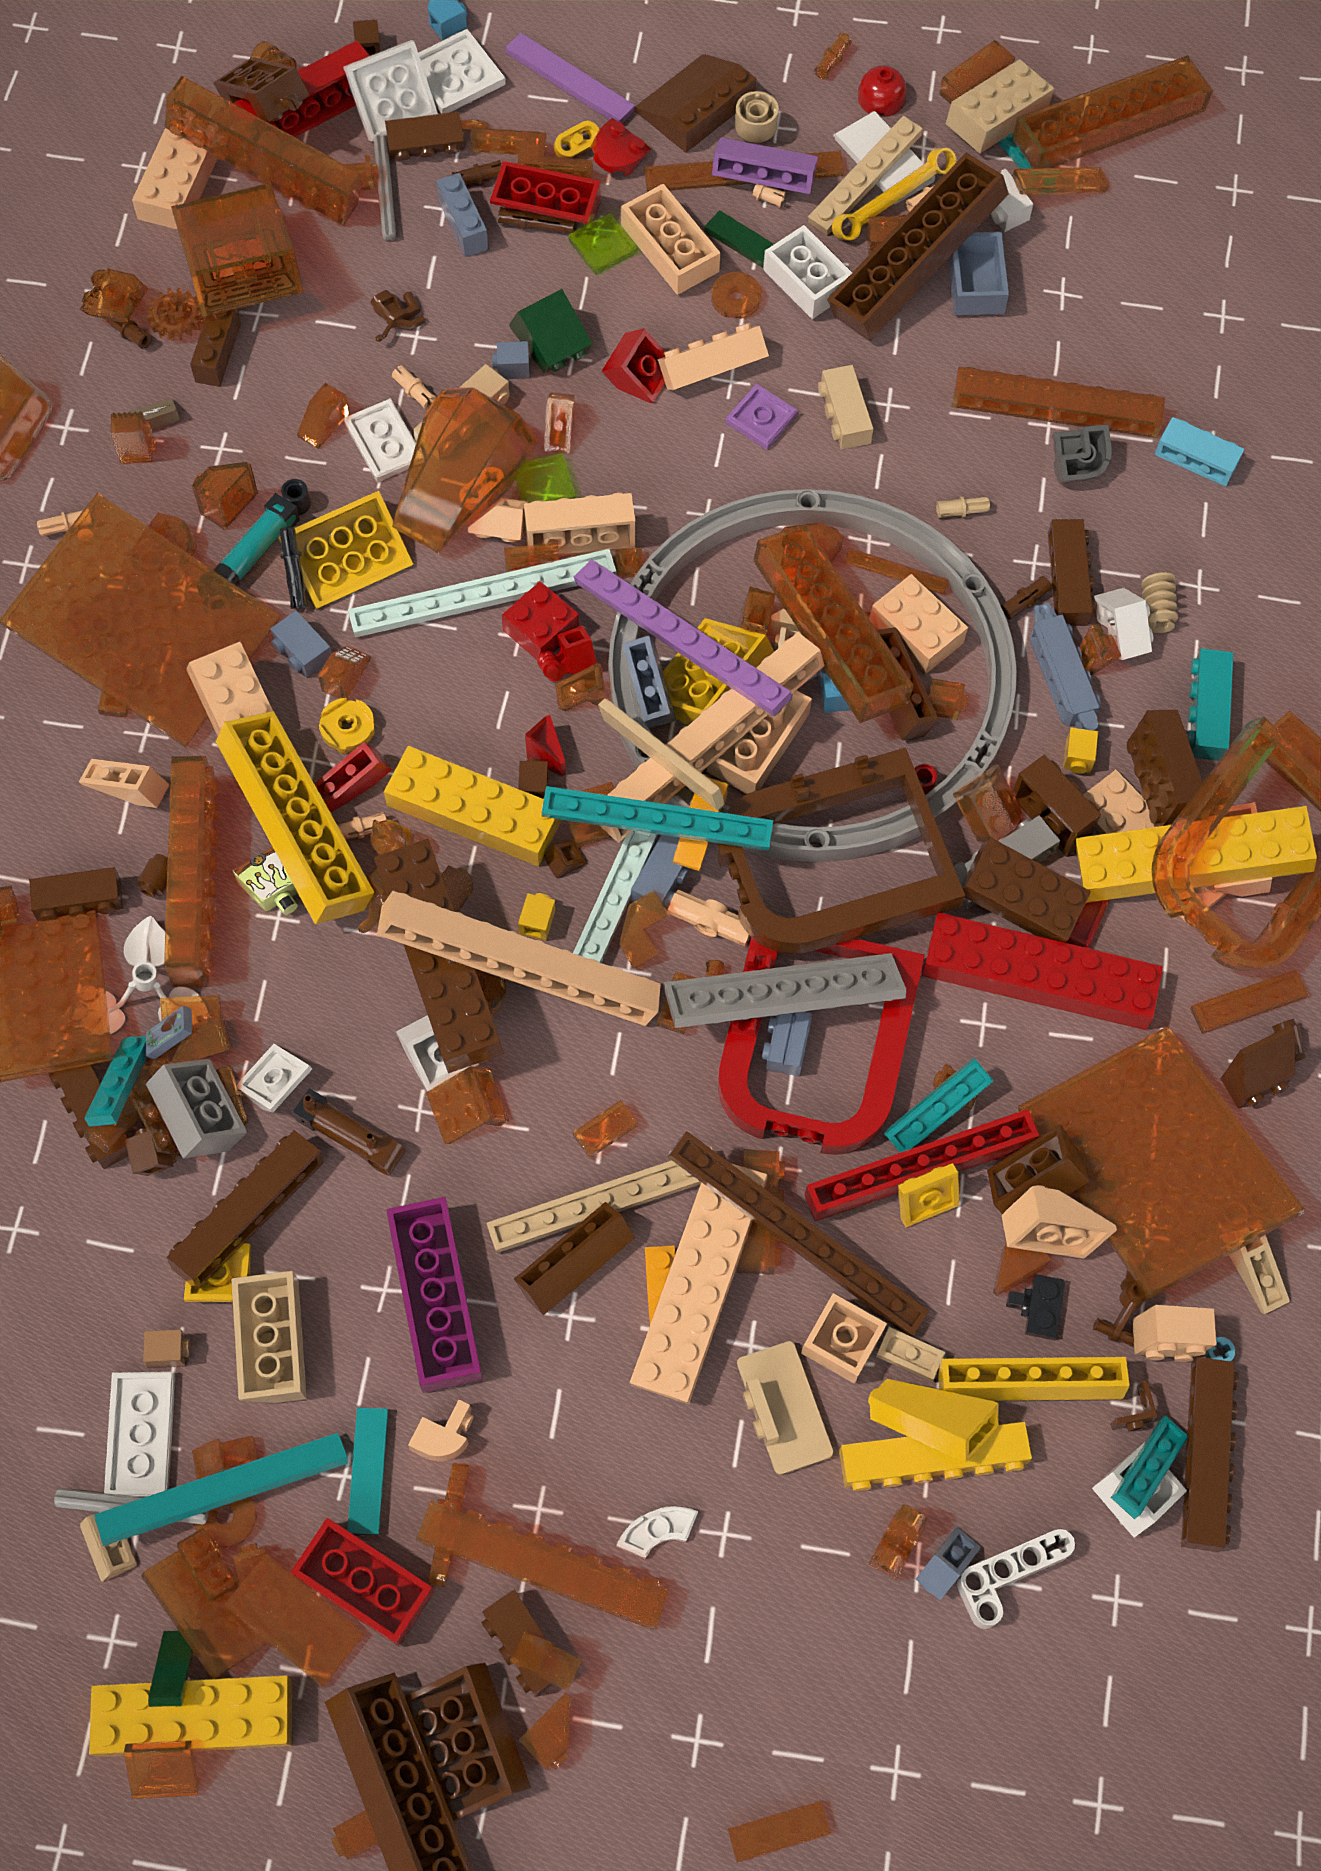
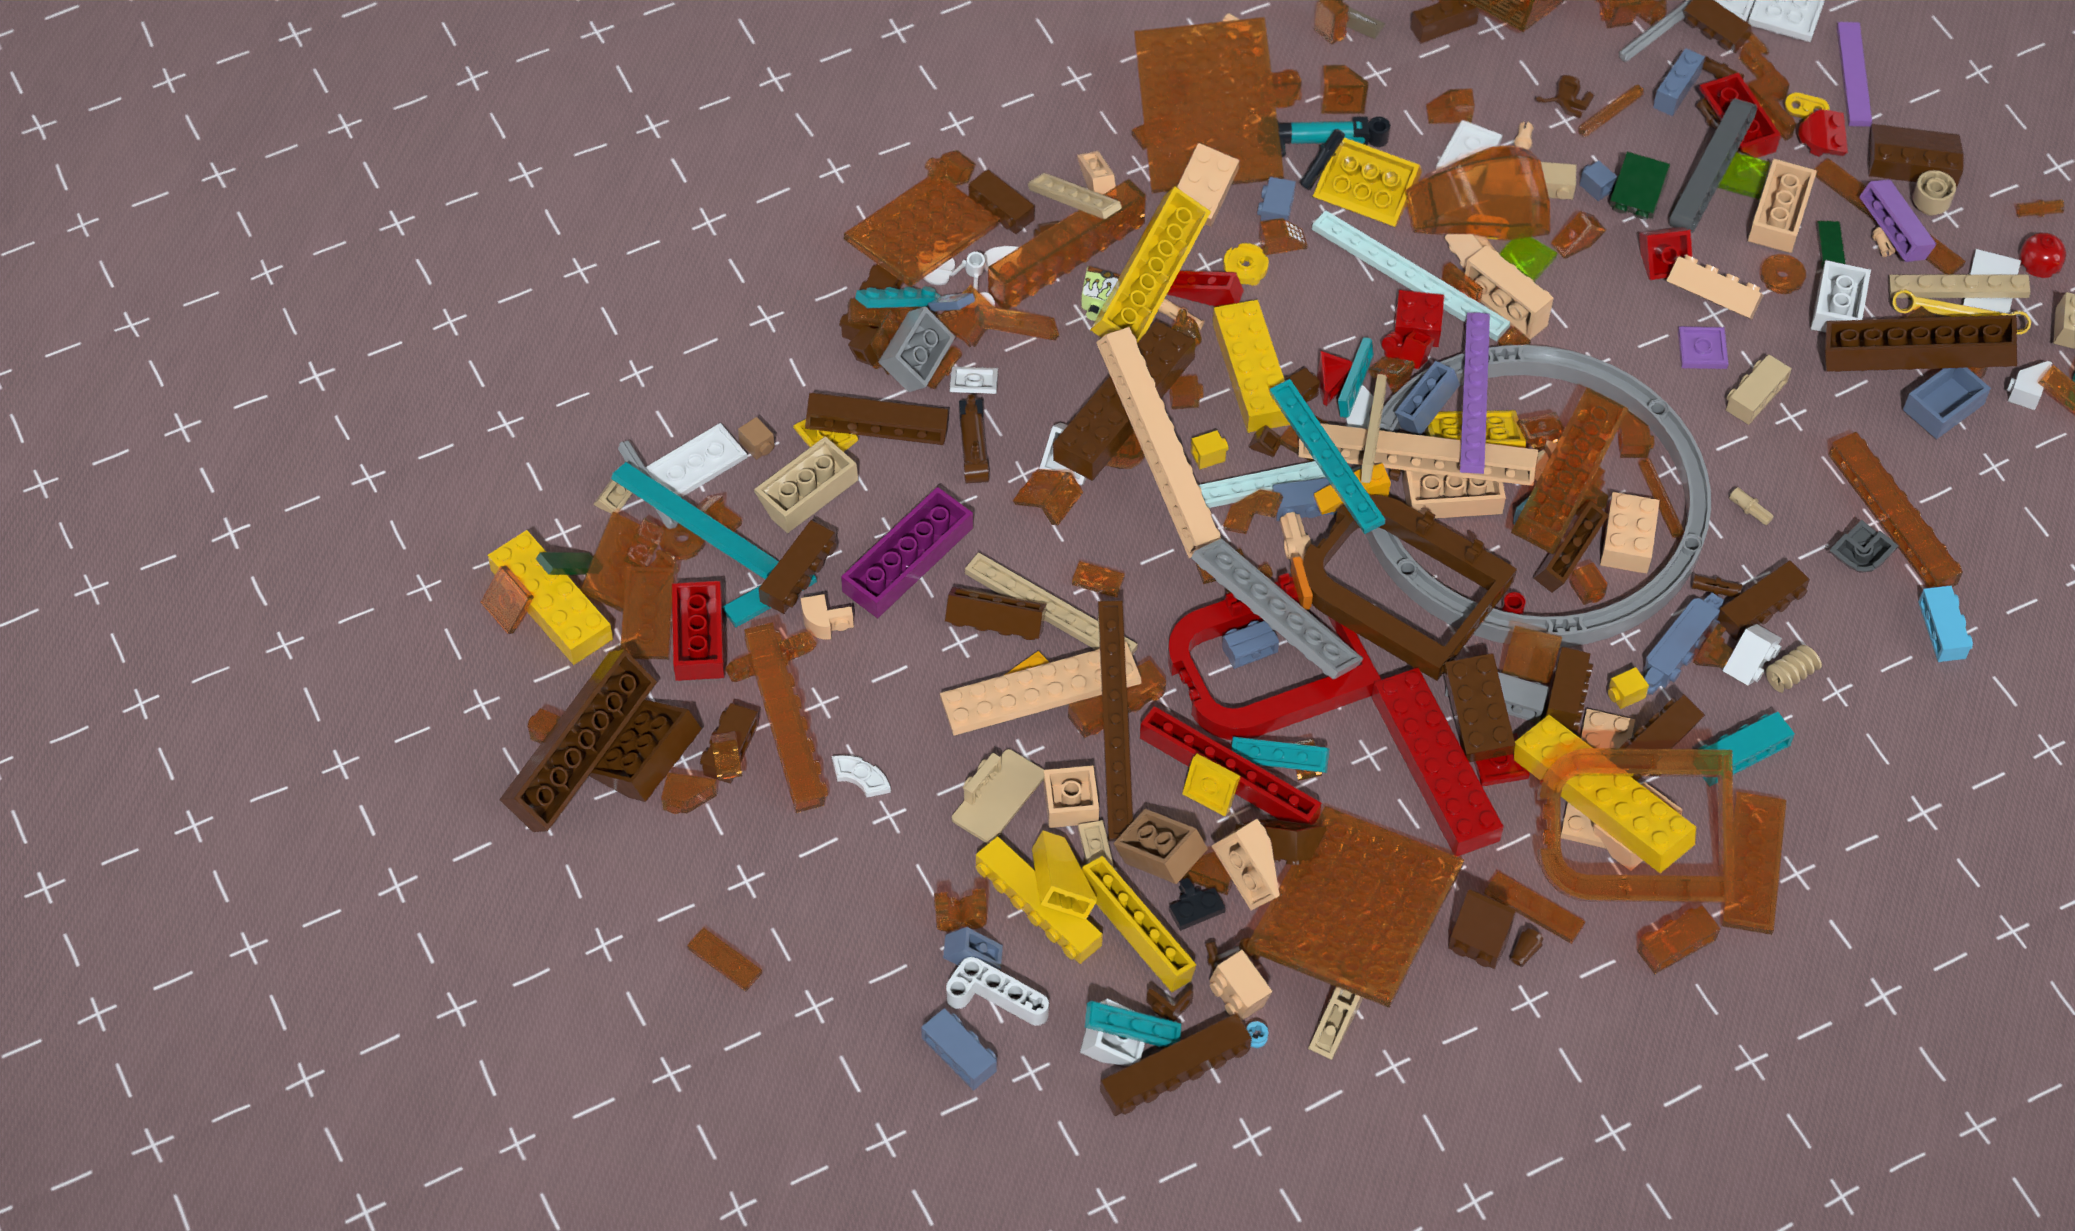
camera: 55 degrees right, 10 degrees down
none -> reddish brown brick [759,520,837,614]
none -> sand blue brick [921,1008,997,1091]
none -> clear orange tile [974,304,1059,340]
none -> tan tile [1028,173,1122,219]
none -> medium nougat brick [1113,809,1208,884]
none -> orange tile [1291,556,1313,610]
none -> teal tile [1338,337,1374,418]
none -> white tile [1345,385,1374,429]
none -> clear orange axle [1578,84,1644,137]
none -> dark grey beam [1670,98,1757,233]

